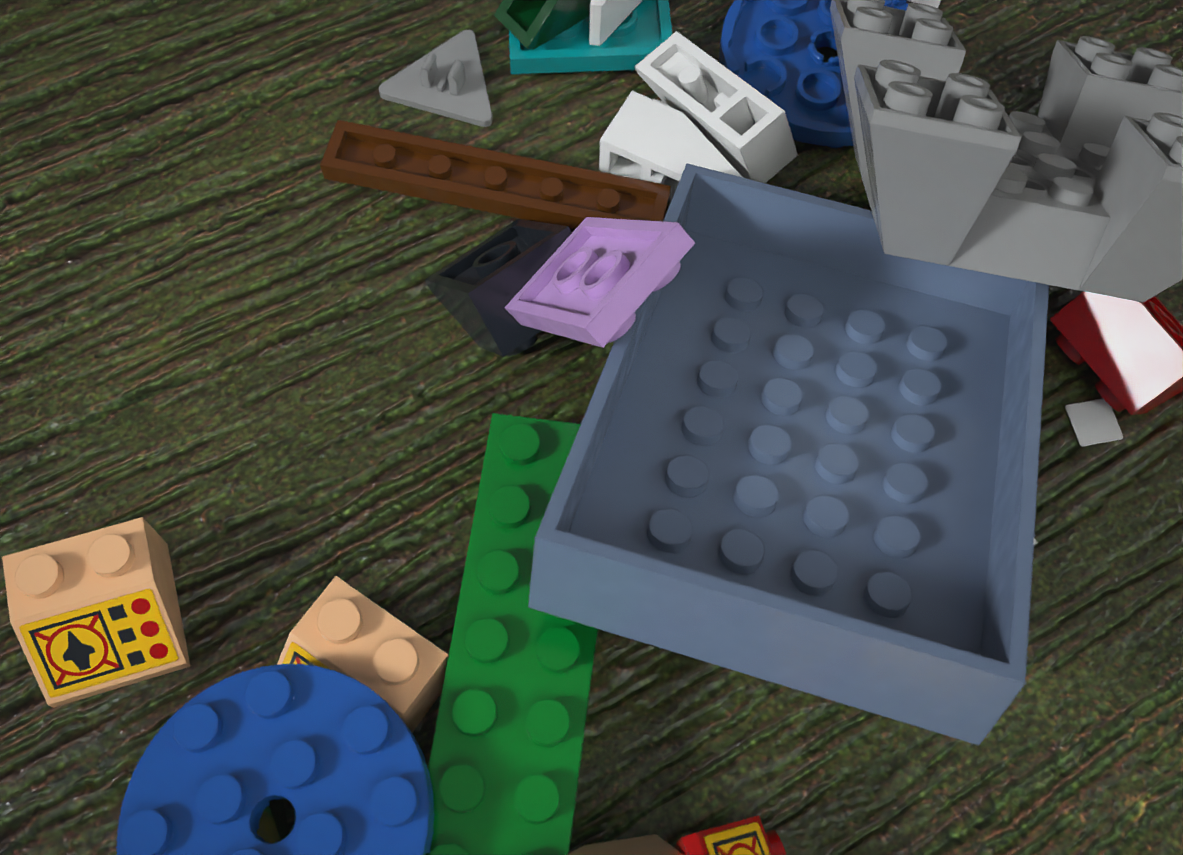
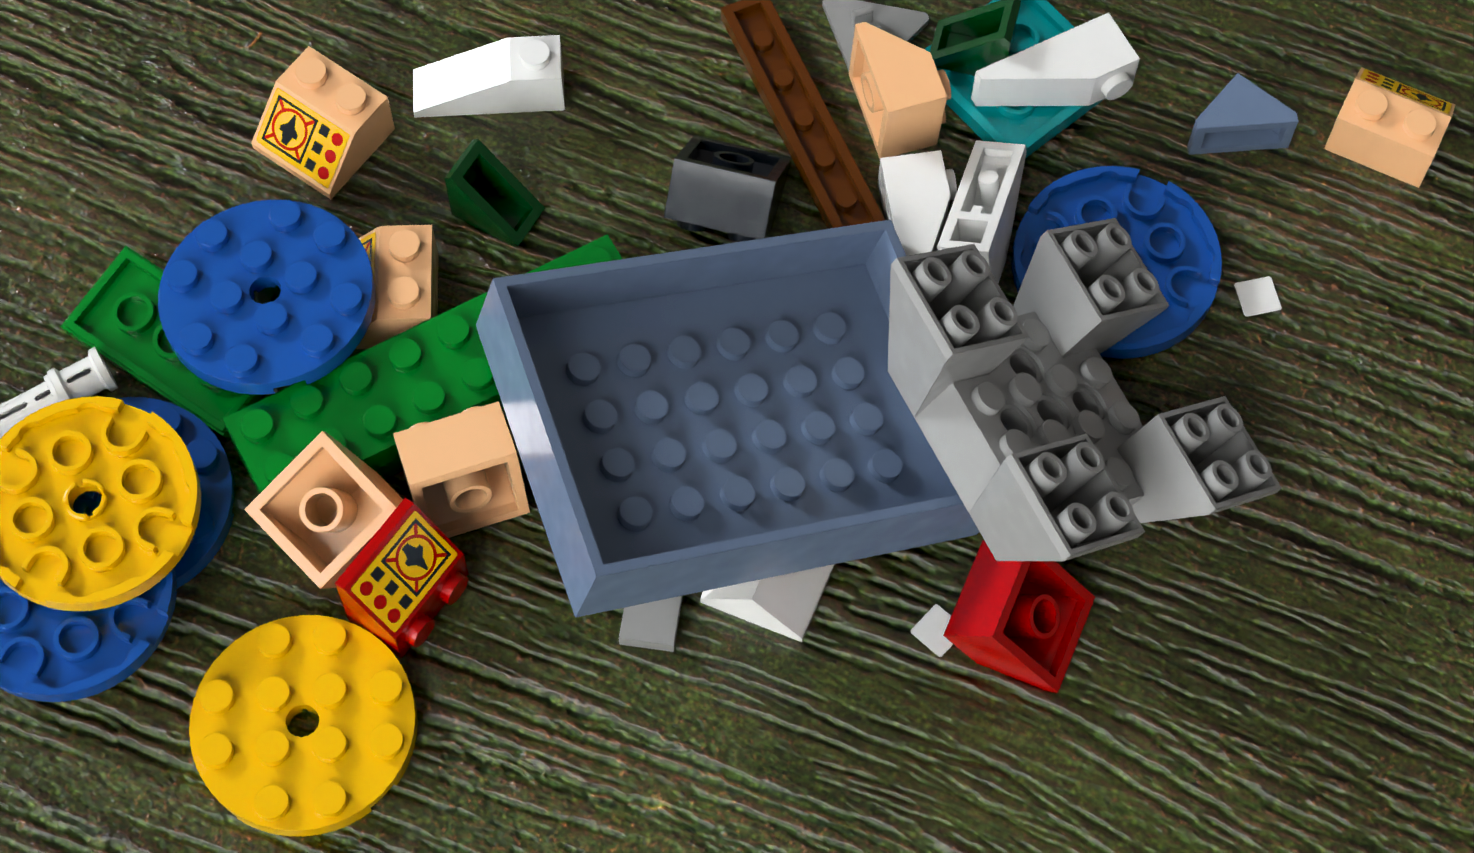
camera: 55 degrees right, 0 degrees up
lavender plate [504,217,695,348] -> none
none -> light nougat slope [393,401,530,538]
none -> white slope [413,35,565,118]
none -> dark green slope [444,139,545,247]
none -> light nougat slope [849,22,951,159]

